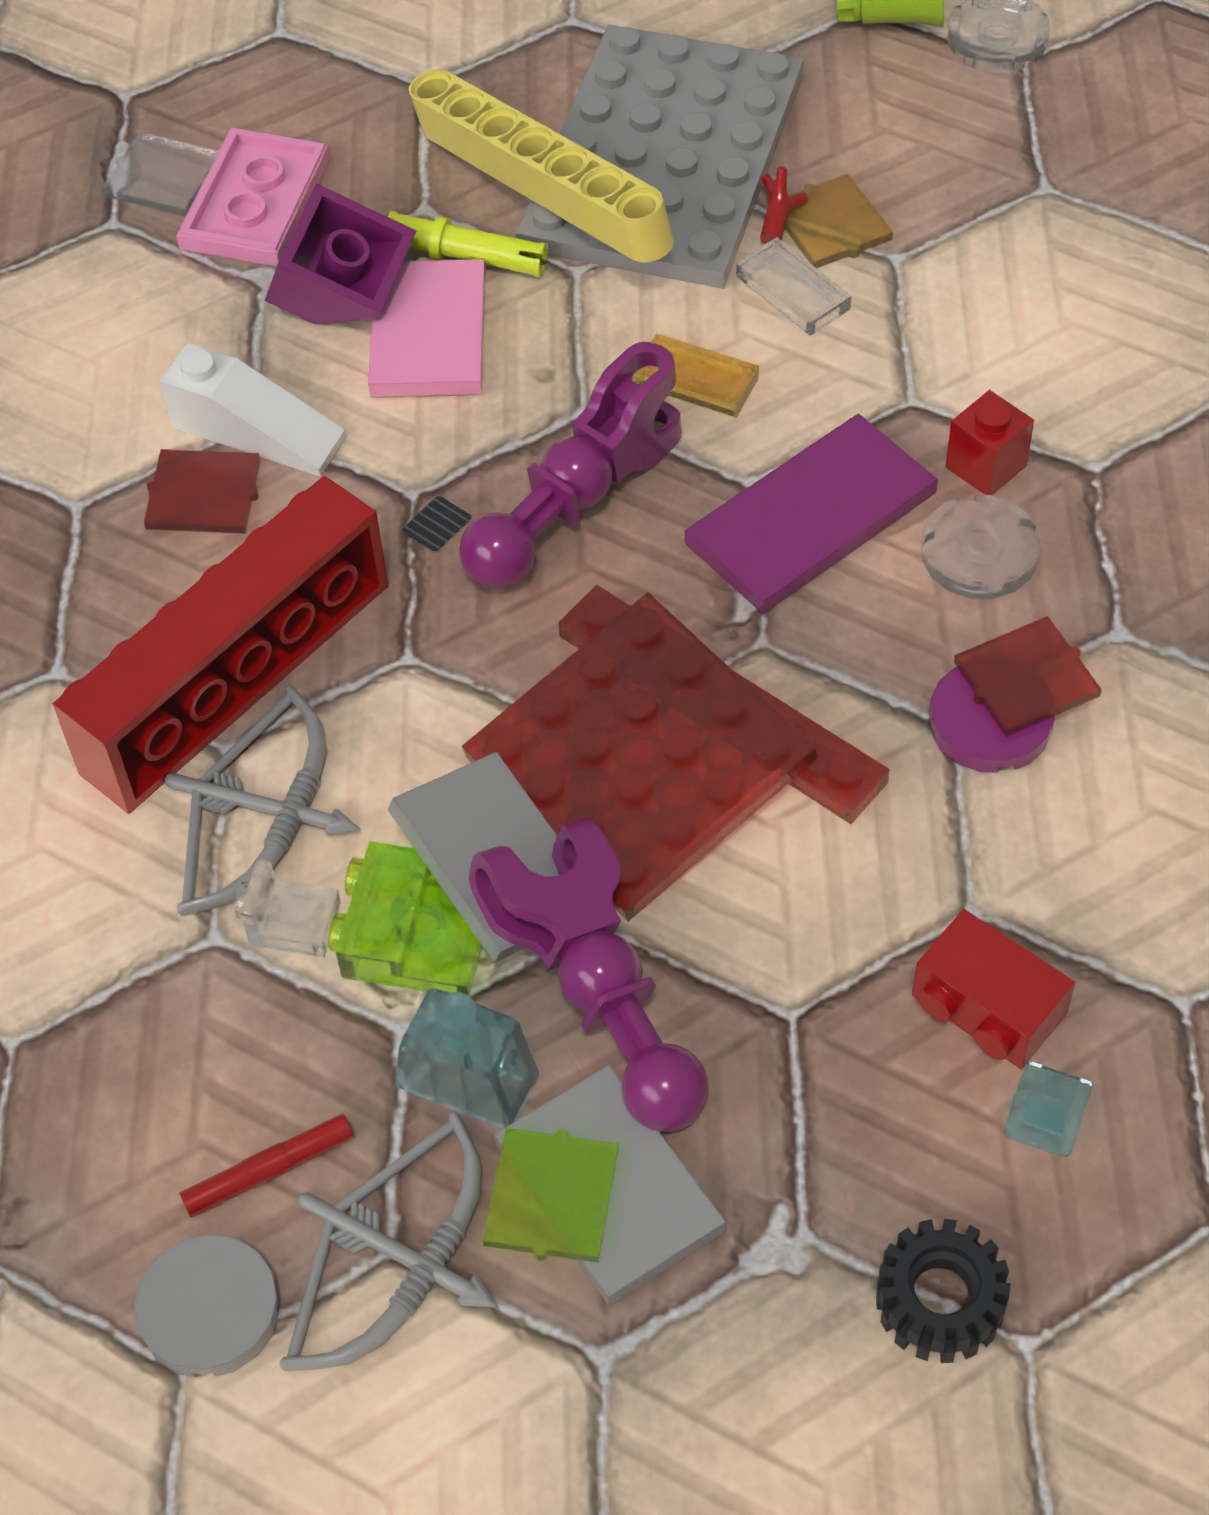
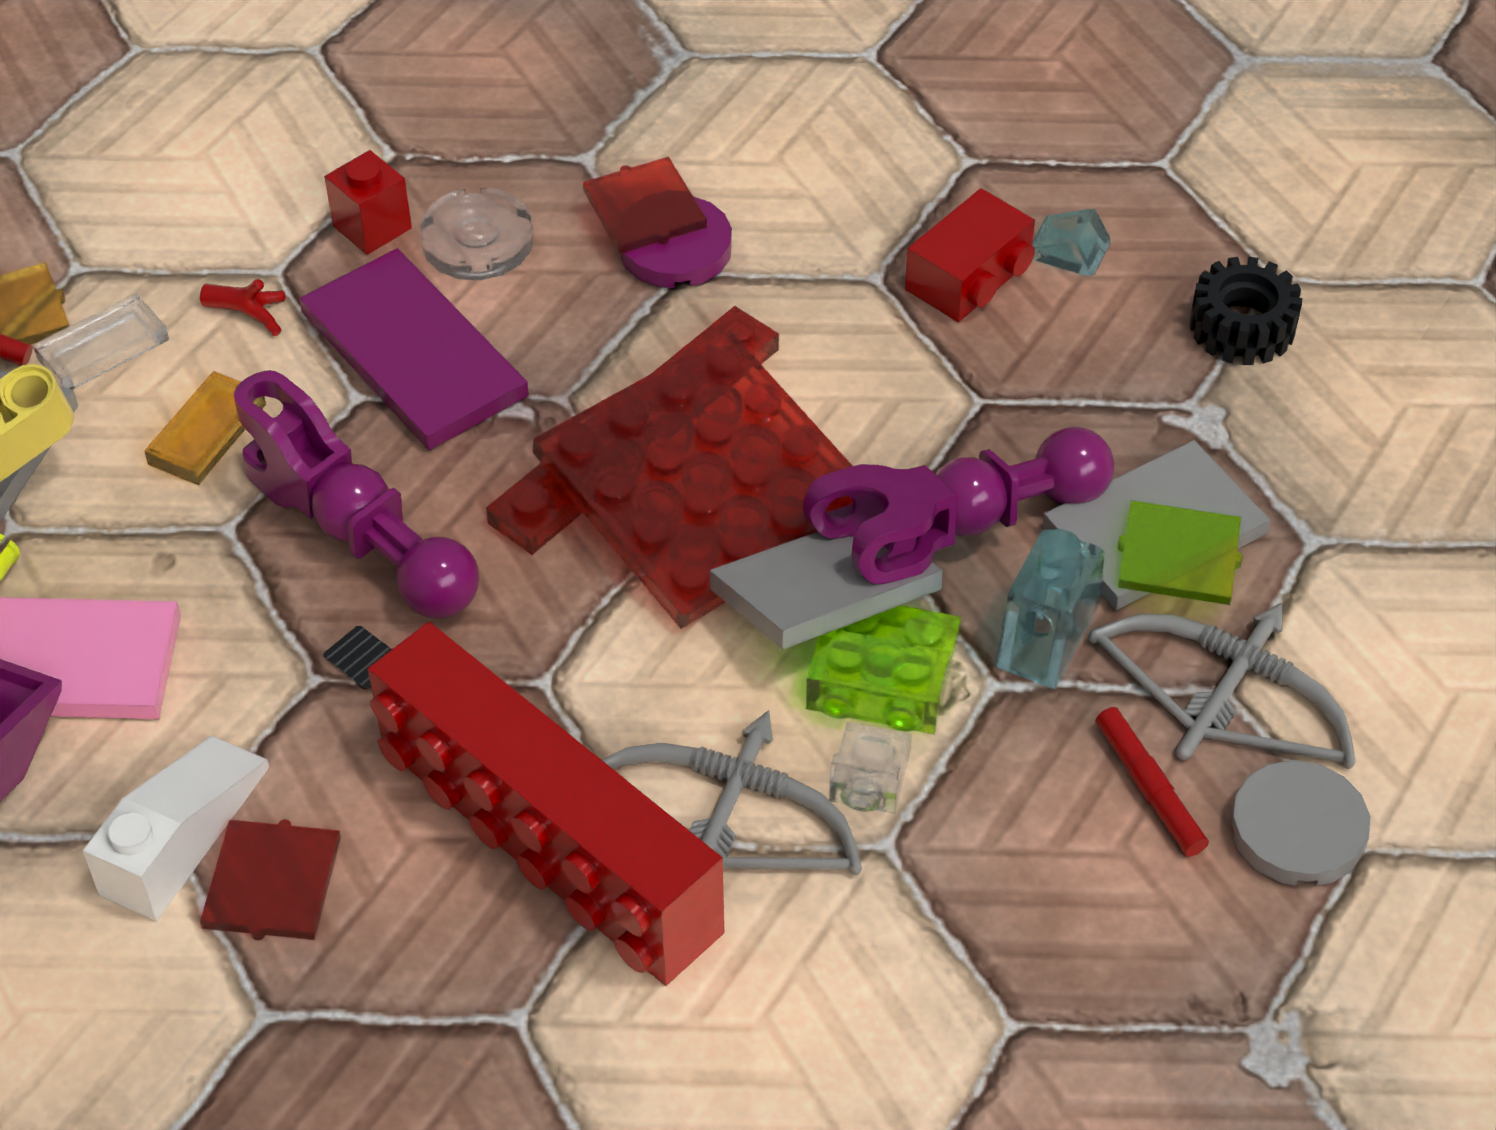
camera: 90 degrees left, 5 degrees down
none -> red bar [200,279,286,336]

